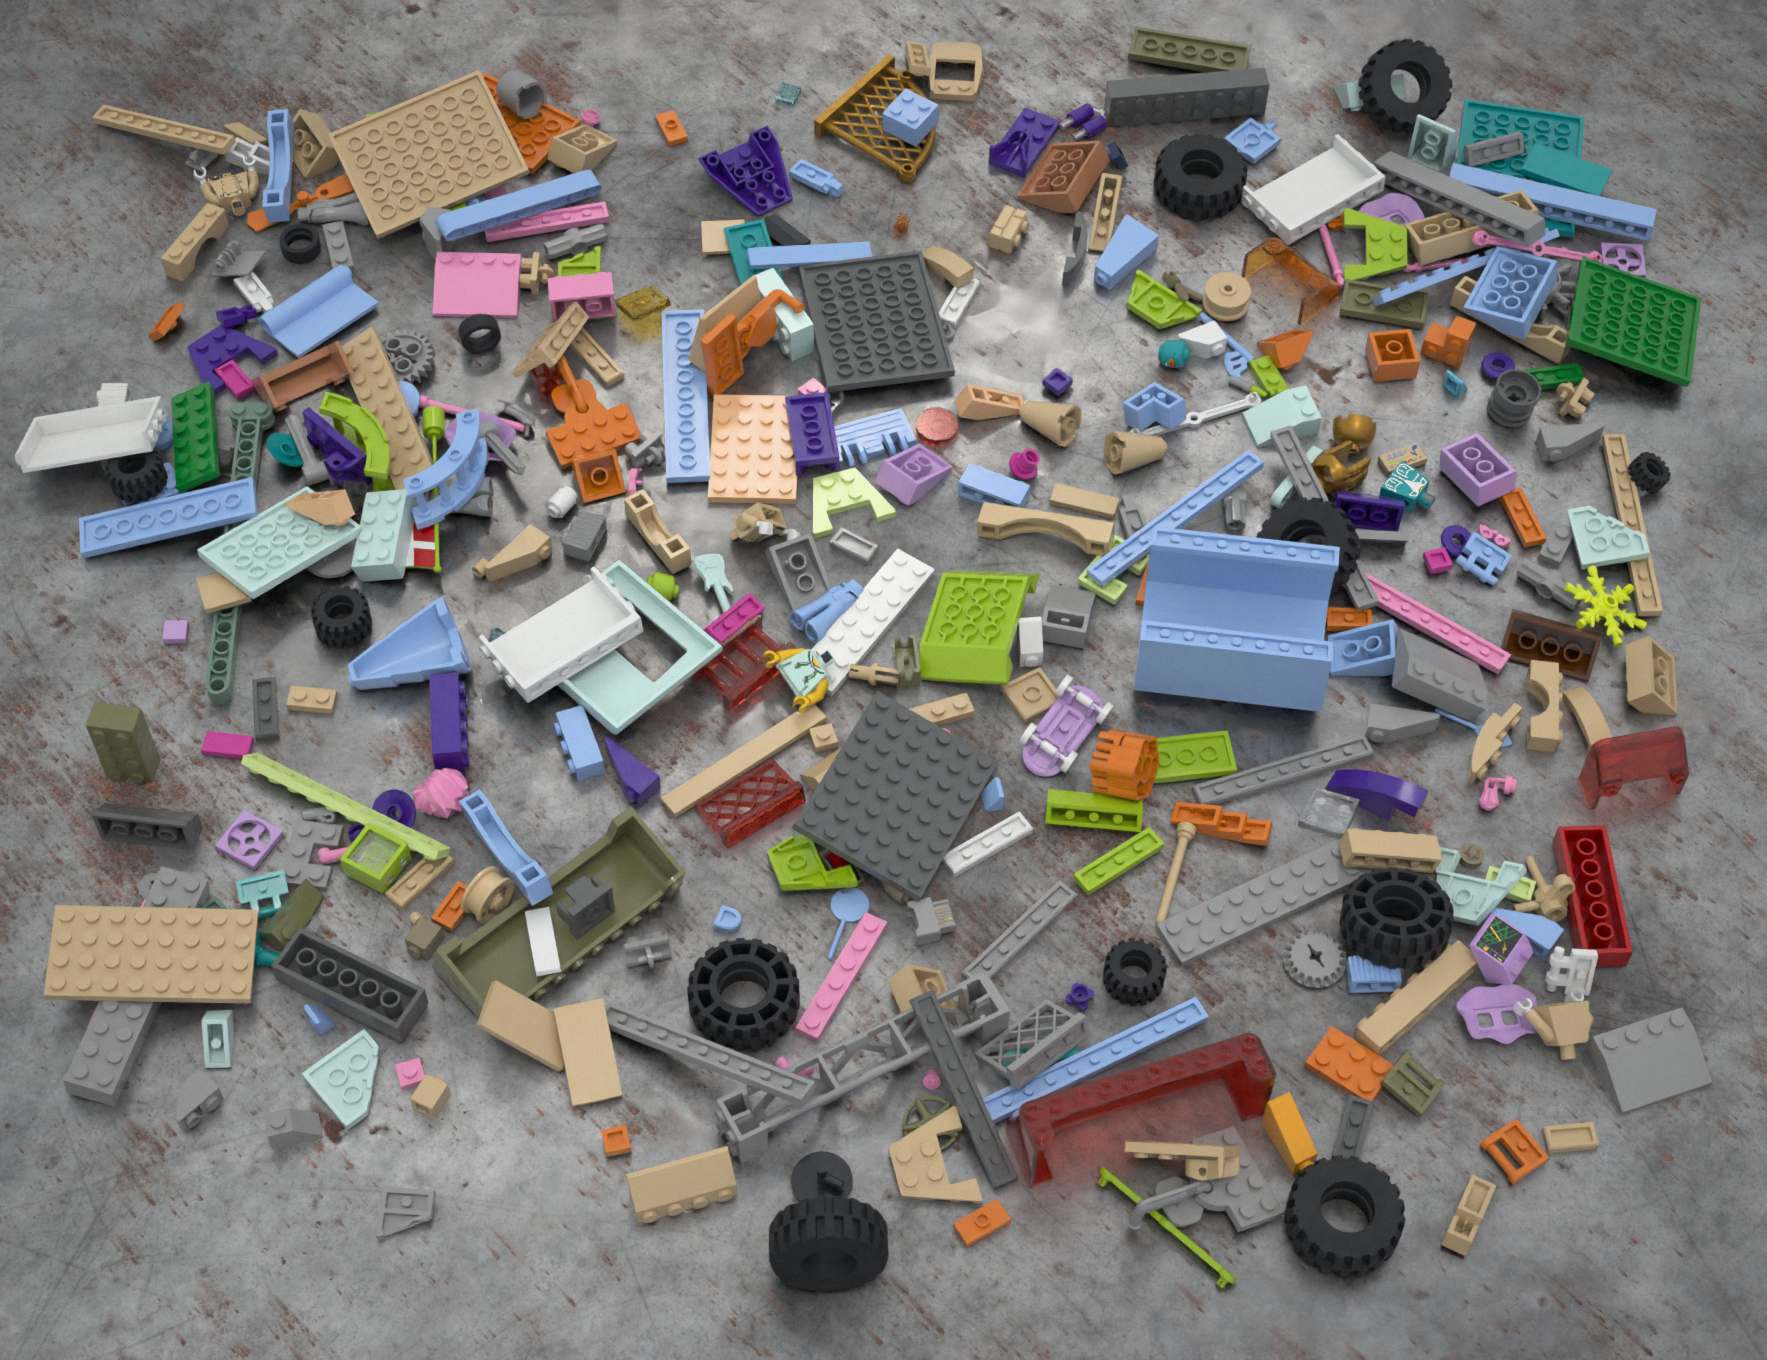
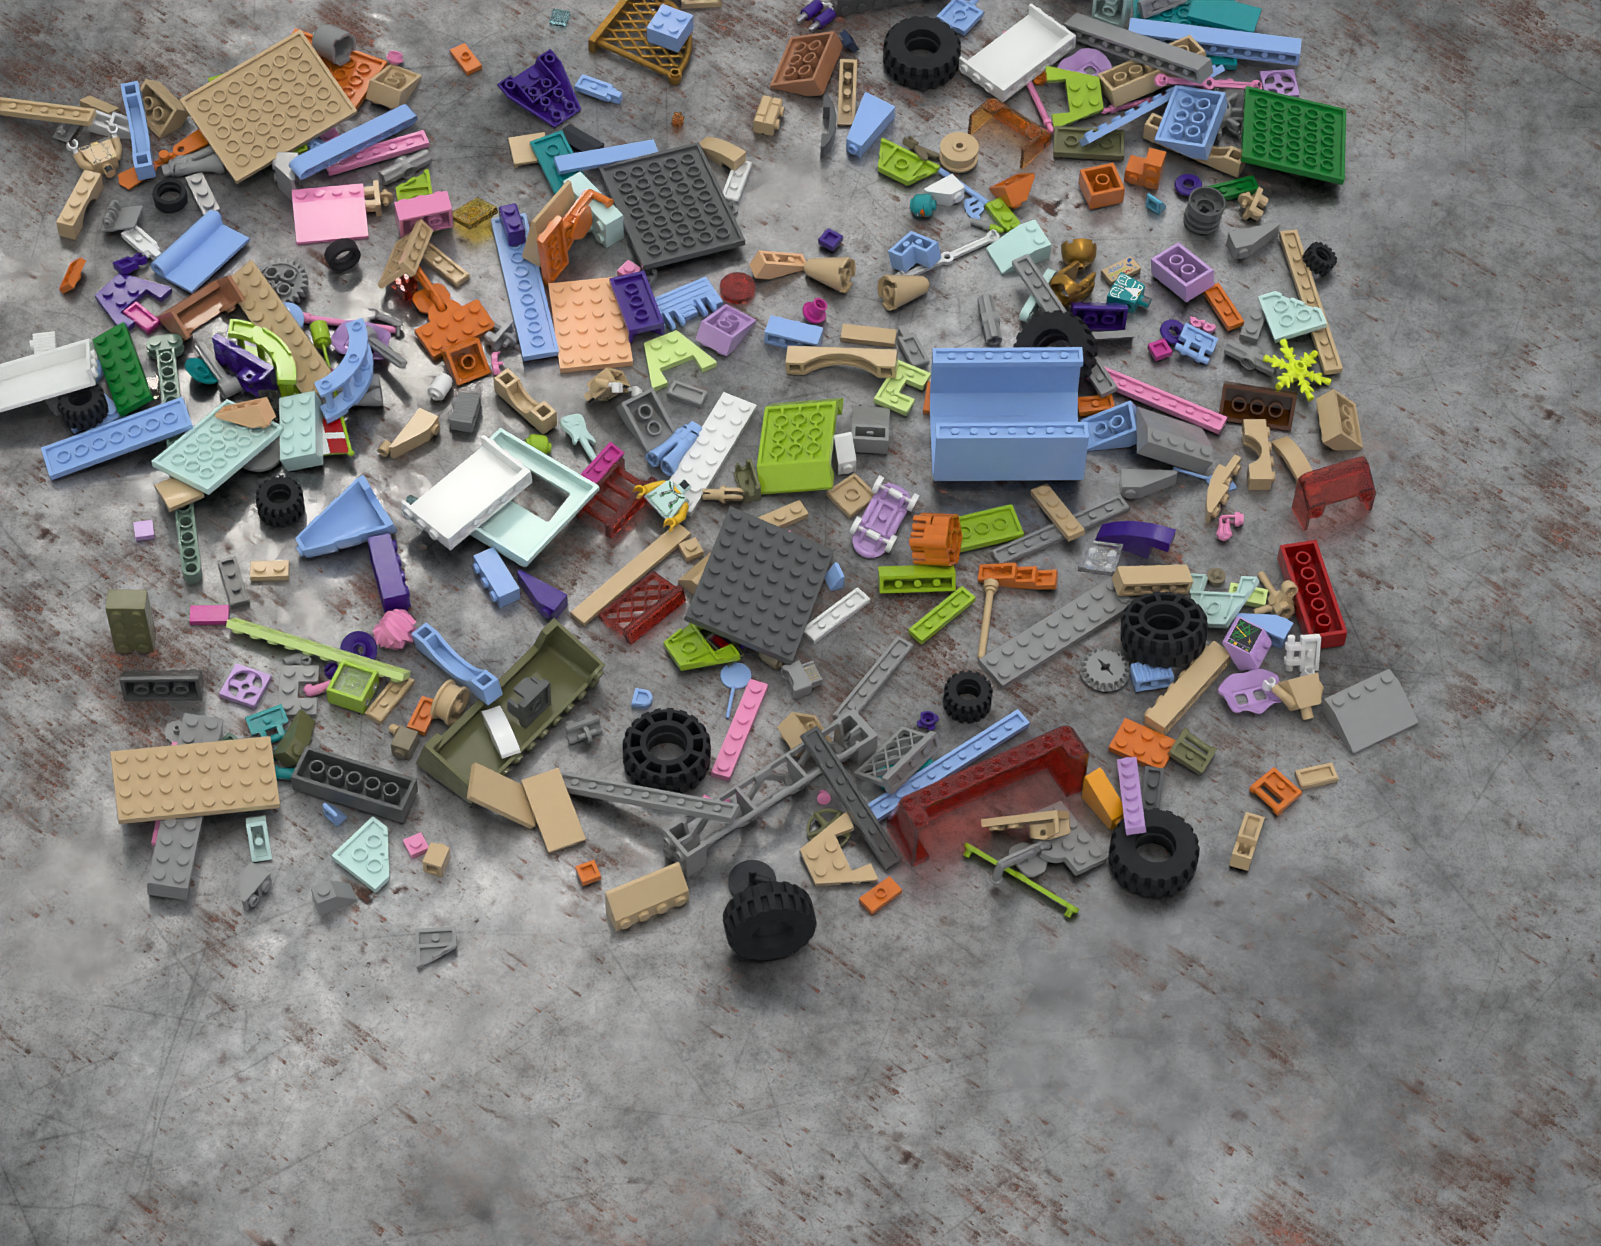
camera: 10 degrees left, 0 degrees up
dark purple plate [989,108,1061,178] -> none
light blue plate [1087,450,1264,587] -> none
none -> dark purple brick [499,203,526,247]
none -> tan plate [1031,483,1085,542]
none -> lavender plate [1117,757,1146,835]

